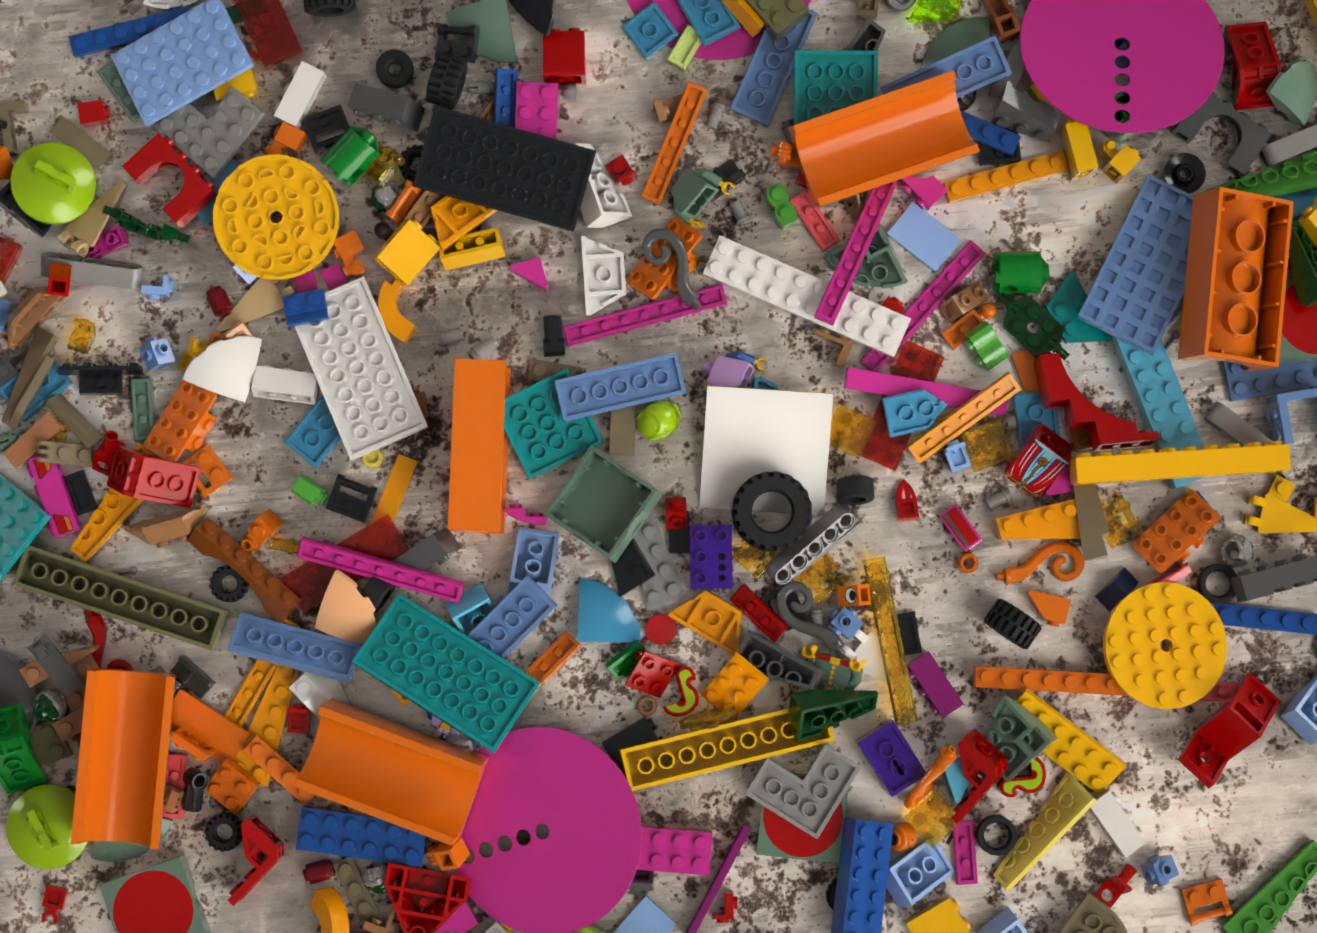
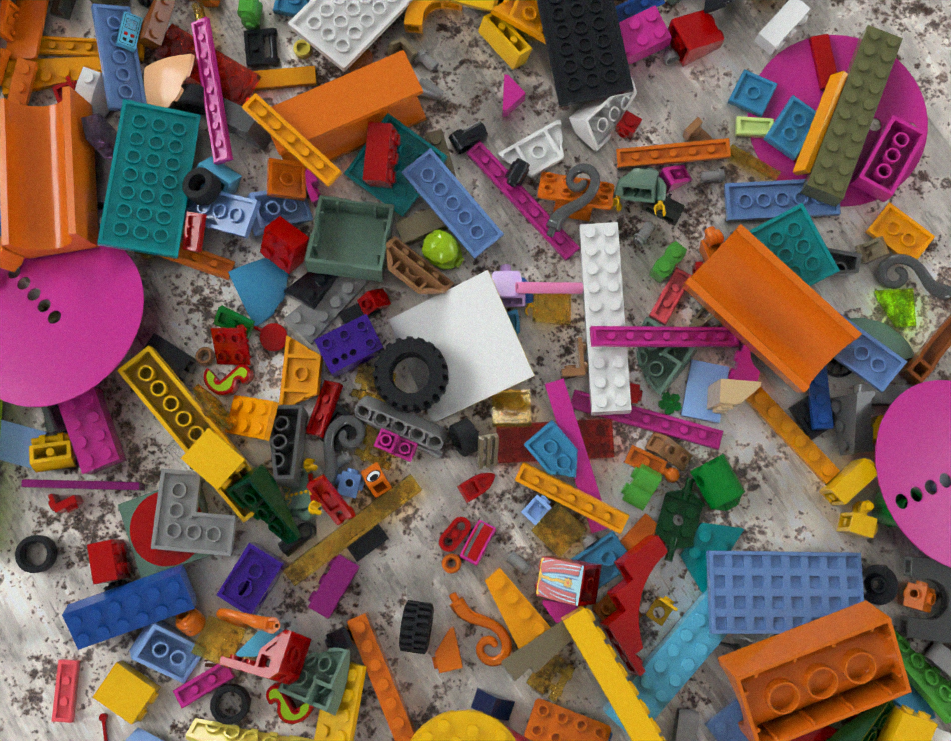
camera: 65 degrees right, 5 degrees down
none -> yellow brick [29,432,76,473]
none -> clear purple brick [81,113,117,160]
none -> red brick [87,539,131,585]
none -> medium azure tile [116,11,143,52]
none -> yellow brick [180,428,247,490]
none -> black tyre [182,167,221,206]
none -> red plate [182,211,207,253]
none -> light orange plate [241,93,342,187]
none -> red brick [260,216,310,274]
none -> orange plate [267,158,306,201]
none -> black piece [278,522,317,557]
none -> red plate [306,474,355,525]
none -> black slope [325,624,355,649]
none -> red brick [363,122,400,188]
none -> dark pink slope [374,428,419,462]
none -> dark tan bracket [385,37,418,65]
none -> medium nougat wedge [386,236,454,294]
none -> red plate [439,517,471,552]
none -> dark tan tile [477,433,499,469]
none -> black brick [504,158,530,188]
none -> bright pink piece [515,282,583,294]
none -> clear yellow plate [532,294,571,326]
none -> yellow bracket [646,596,678,626]
none -> green plant [658,392,682,415]
none -> dark pink slope [659,165,692,194]
none -> tan slope [707,379,761,414]
none -> clear yellow pin [730,144,781,181]
none -> orange brick [903,580,936,613]

